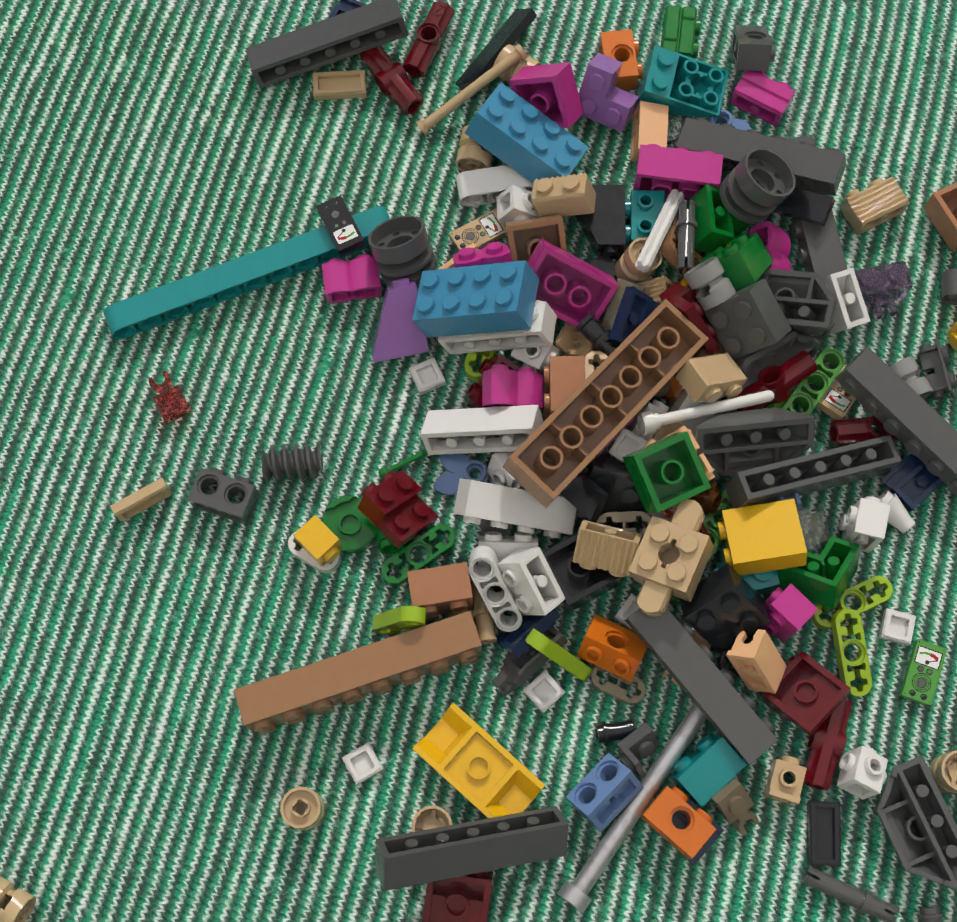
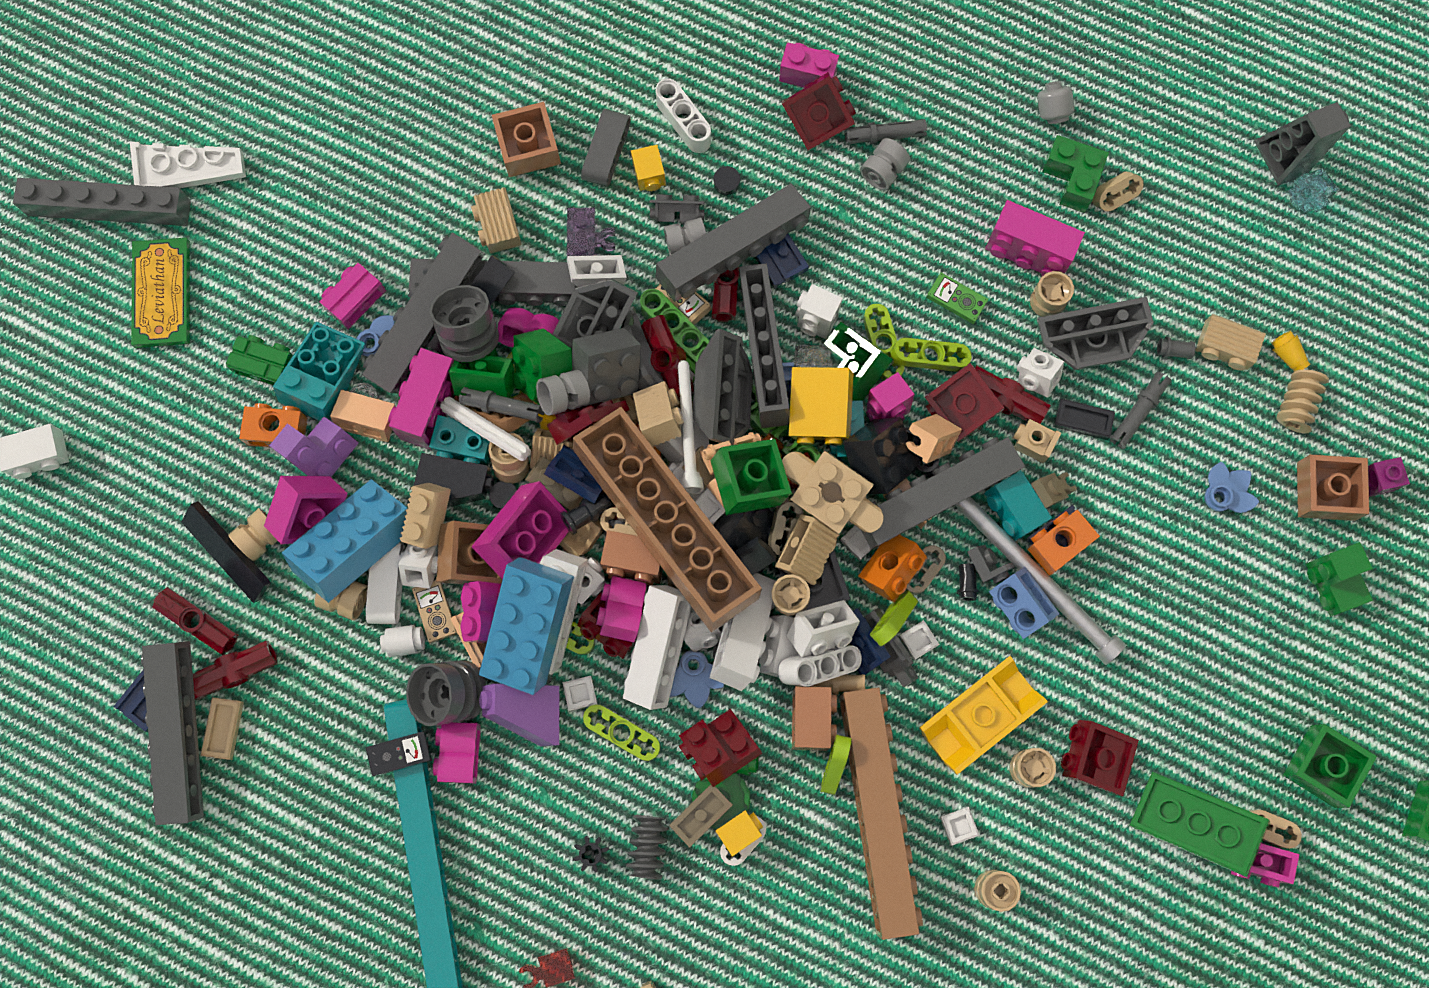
camera: 80 degrees left, 5 degrees up
dark grey brick [187,467,259,525] -> none
dark grey brick [376,806,568,891] -> none
green hinge [378,449,428,478] -> none
green beam [381,524,456,587] -> none
tan bar [416,44,528,136] -> none
dark grey brick [731,25,775,71] -> none
white cone [878,490,915,534] -> none
white tile [879,608,916,646] -> none
none -> white brick [380,625,425,657]
none -> black gear [573,836,610,873]
none -> lime beam [583,704,660,761]
none -> dark tan plate [669,785,732,848]
none -> tan wheel [771,574,810,616]

